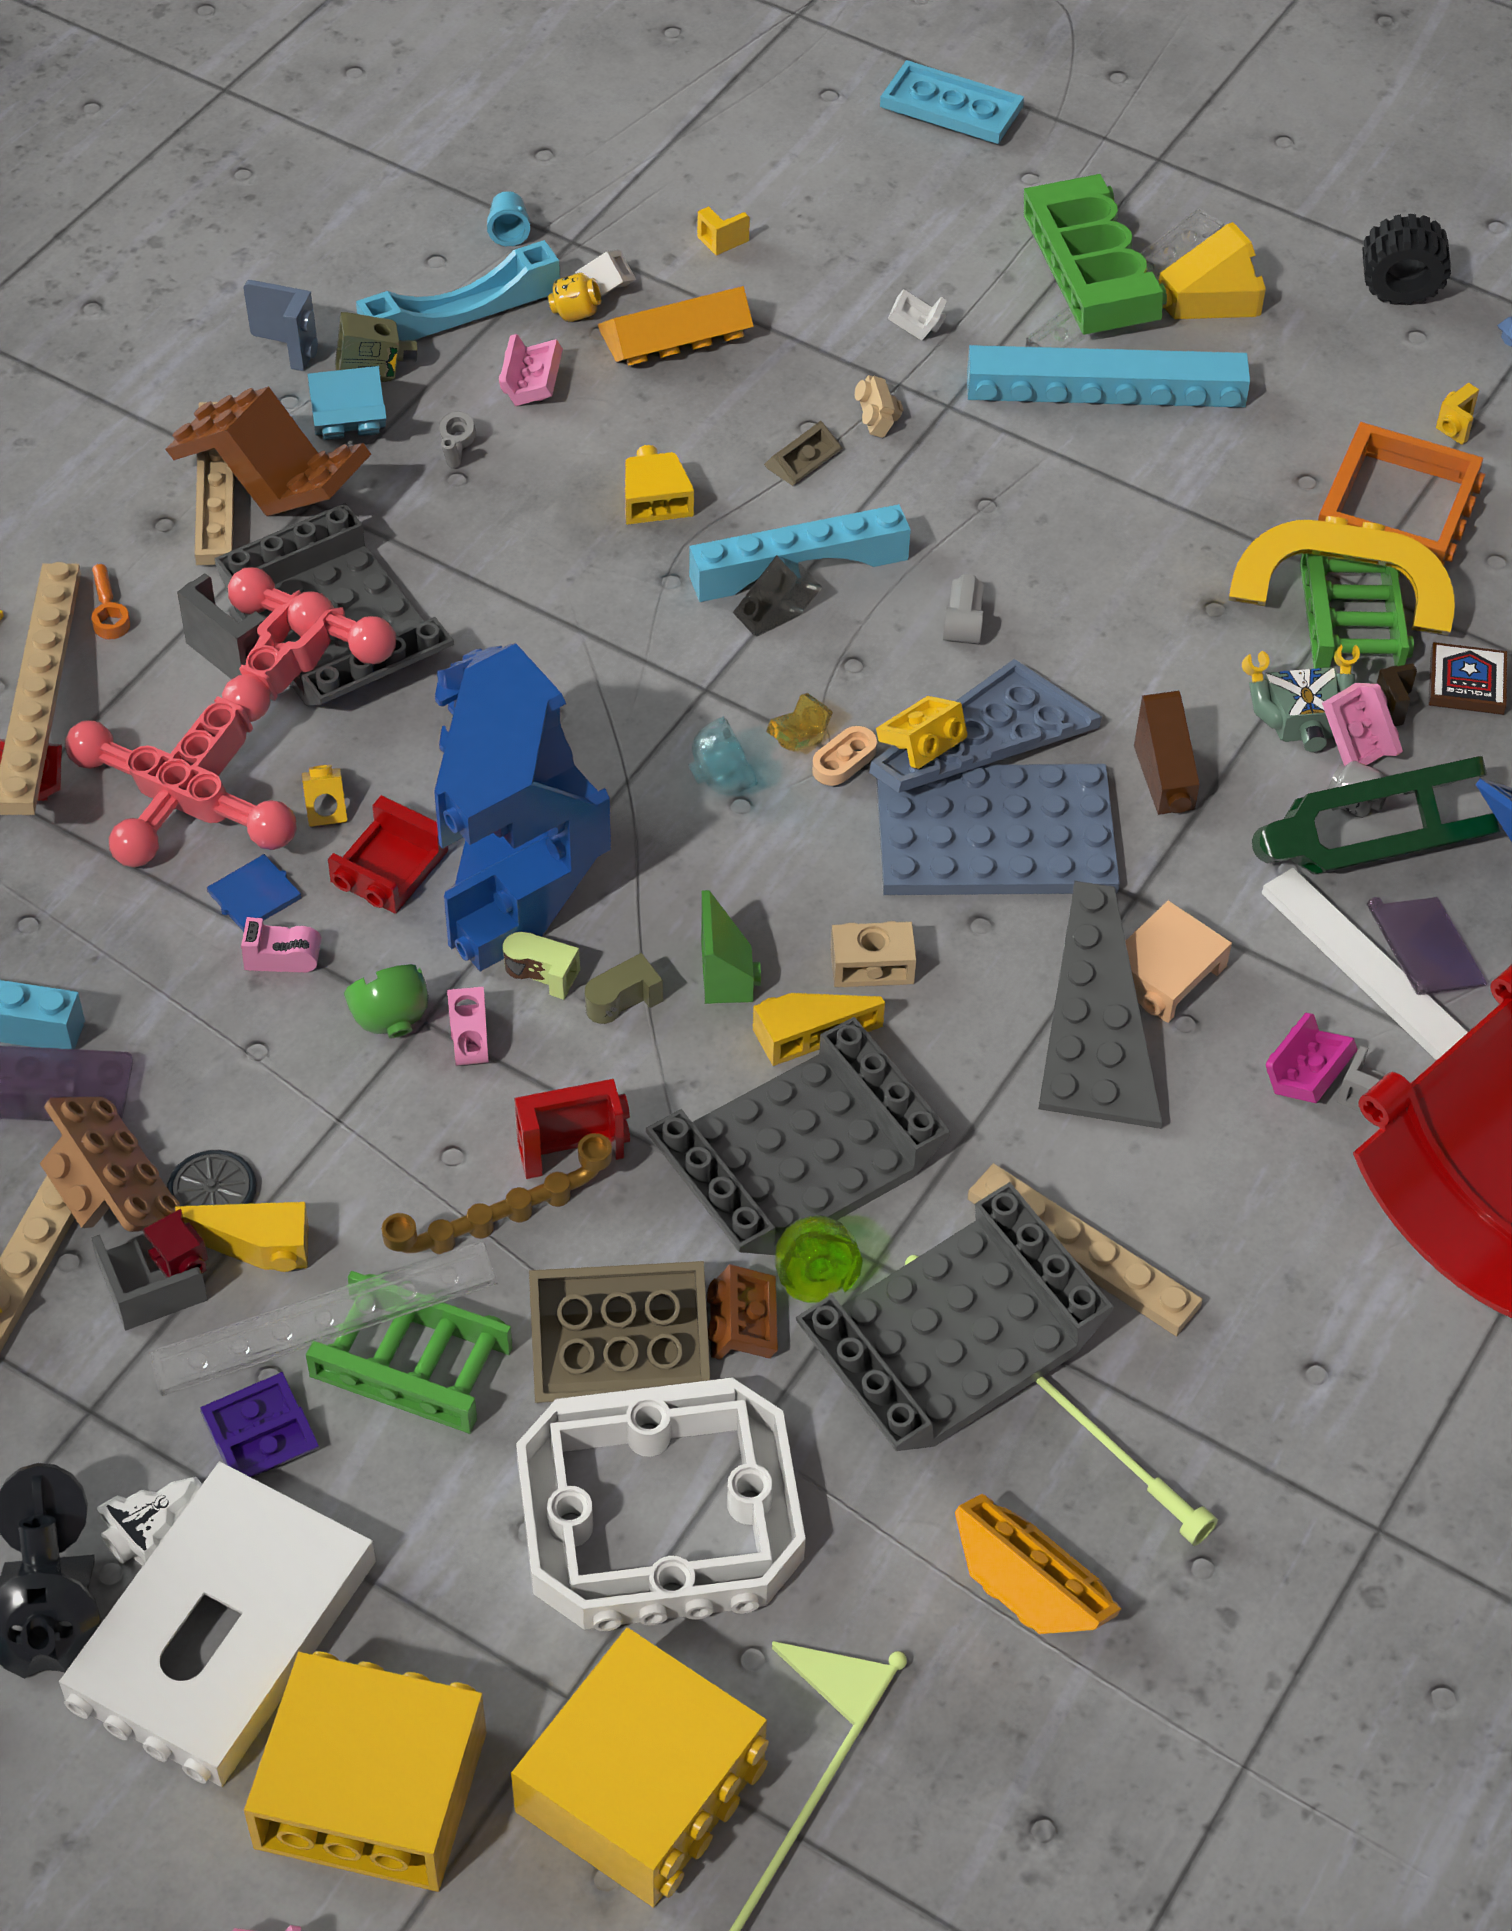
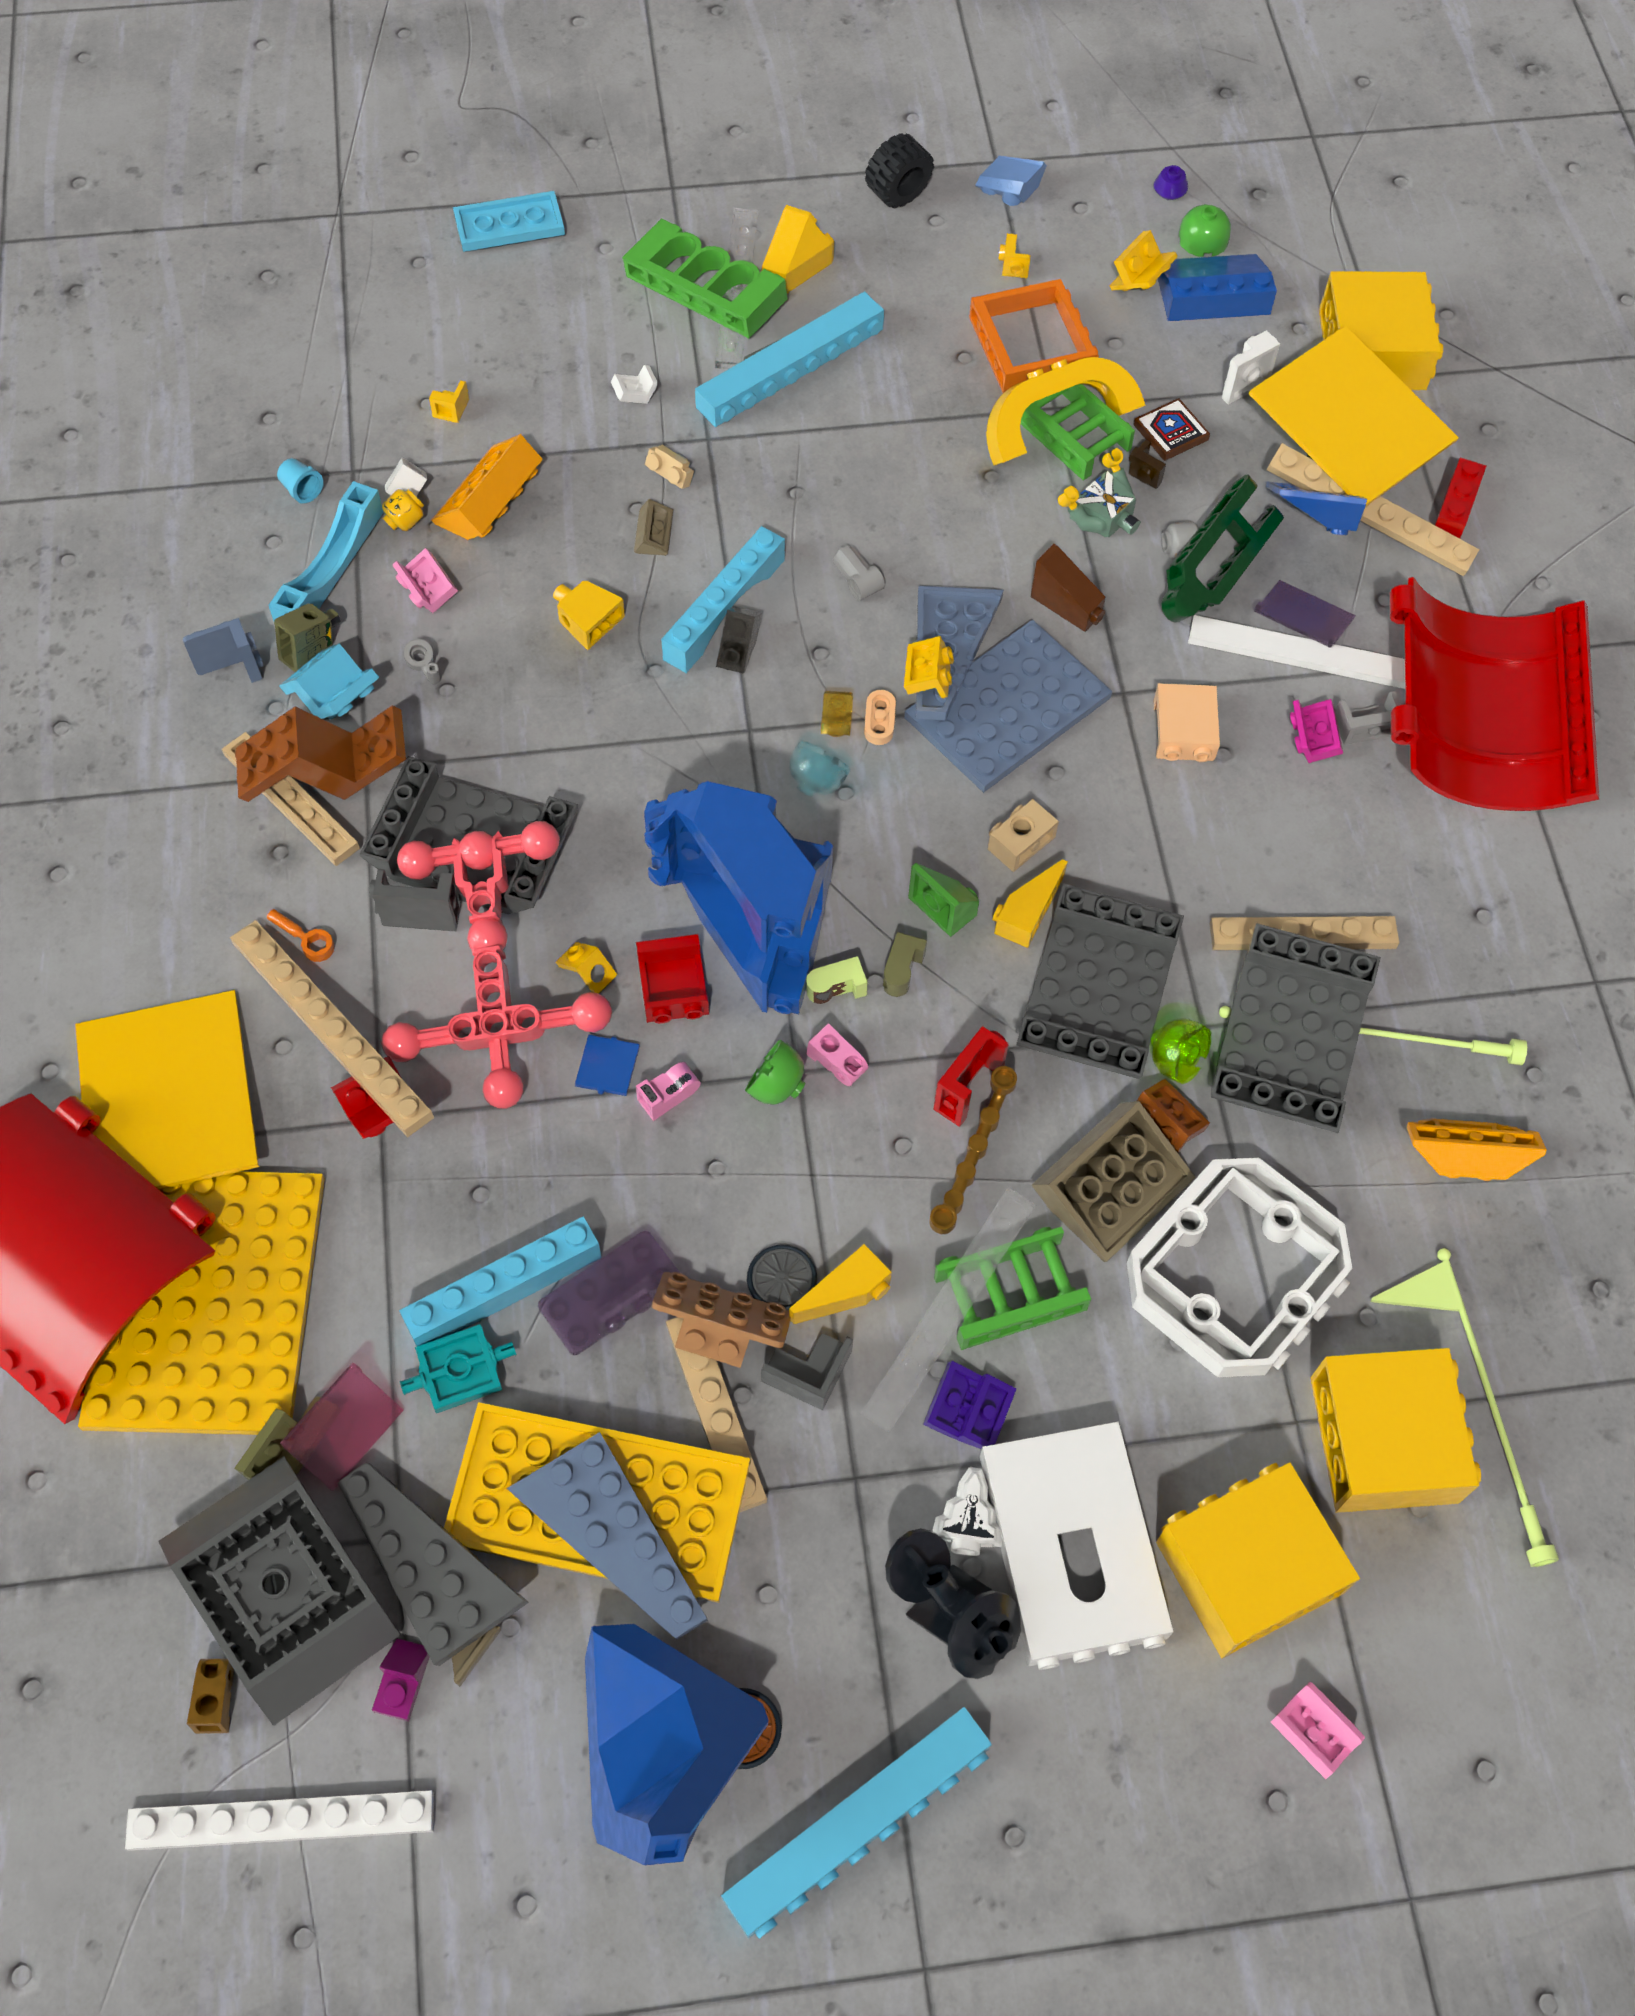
camera: 40 degrees left, 10 degrees up
dark red window [143,1208,208,1278] -> none
dark grey wing [1038,881,1162,1129] -> none
bright pink bracket [1322,683,1403,766] -> none

